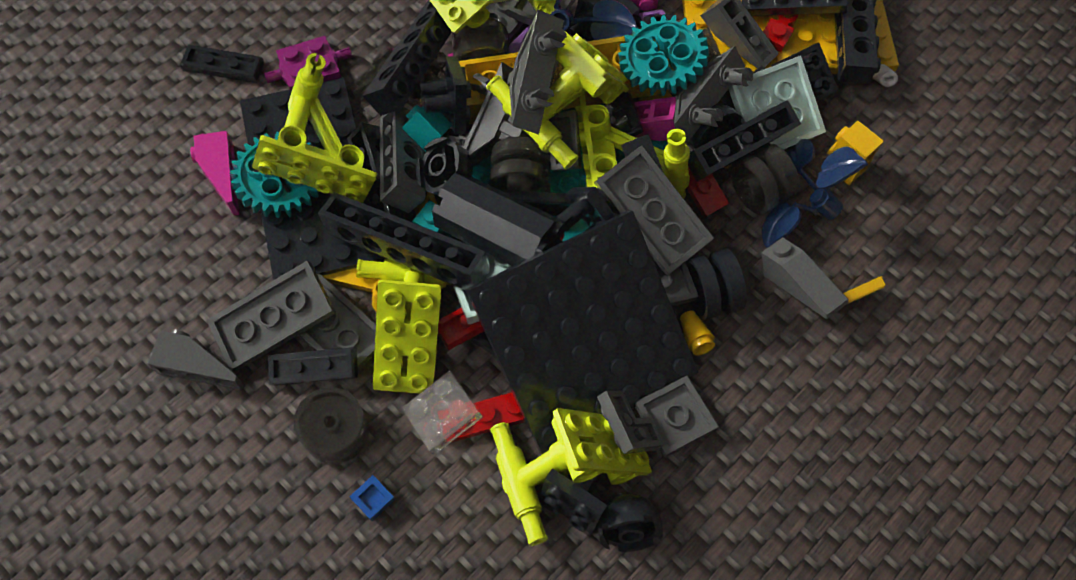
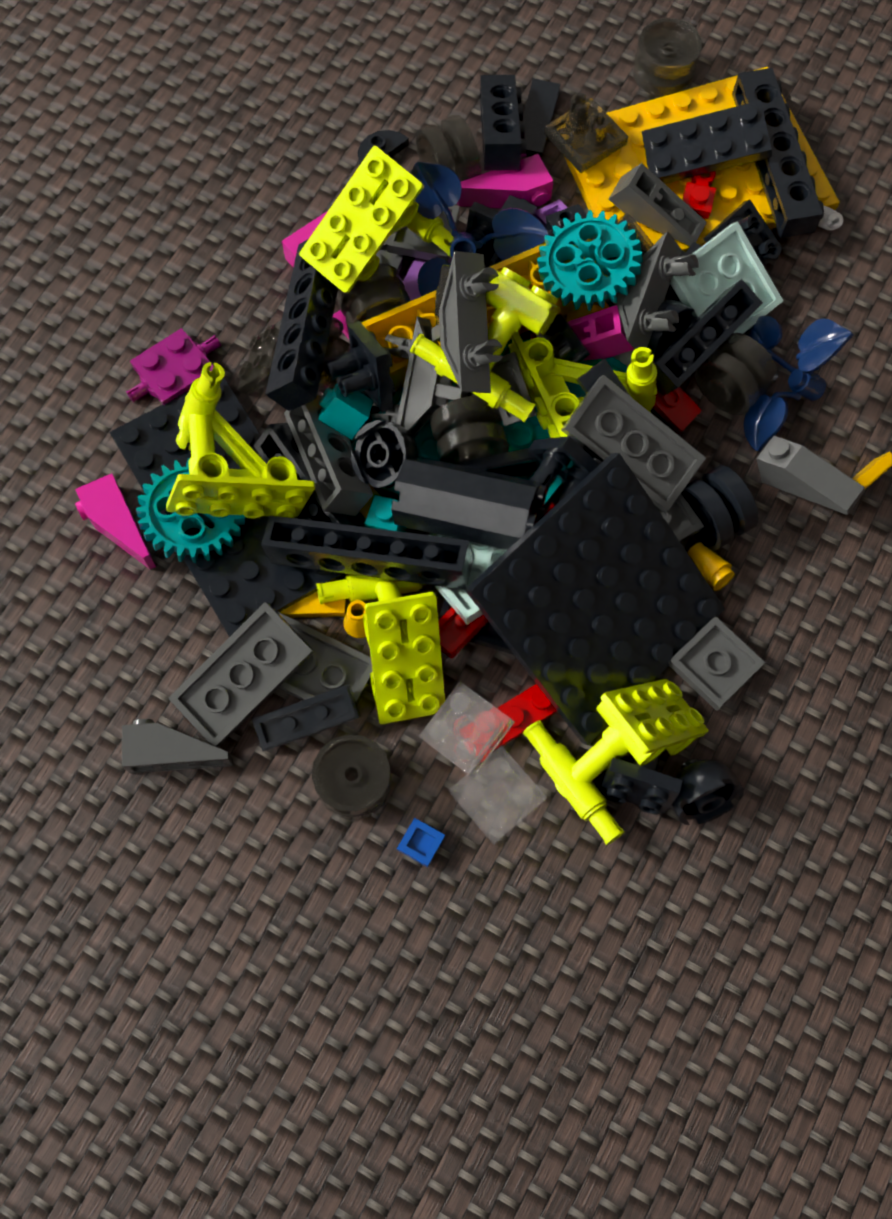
camera: 15 degrees left, 5 degrees up
black tile [180,44,264,83] -> none
dark grey plate [597,391,665,454] -> none
yellow brick [827,121,884,186] -> none
none -> clear plate [449,745,547,845]

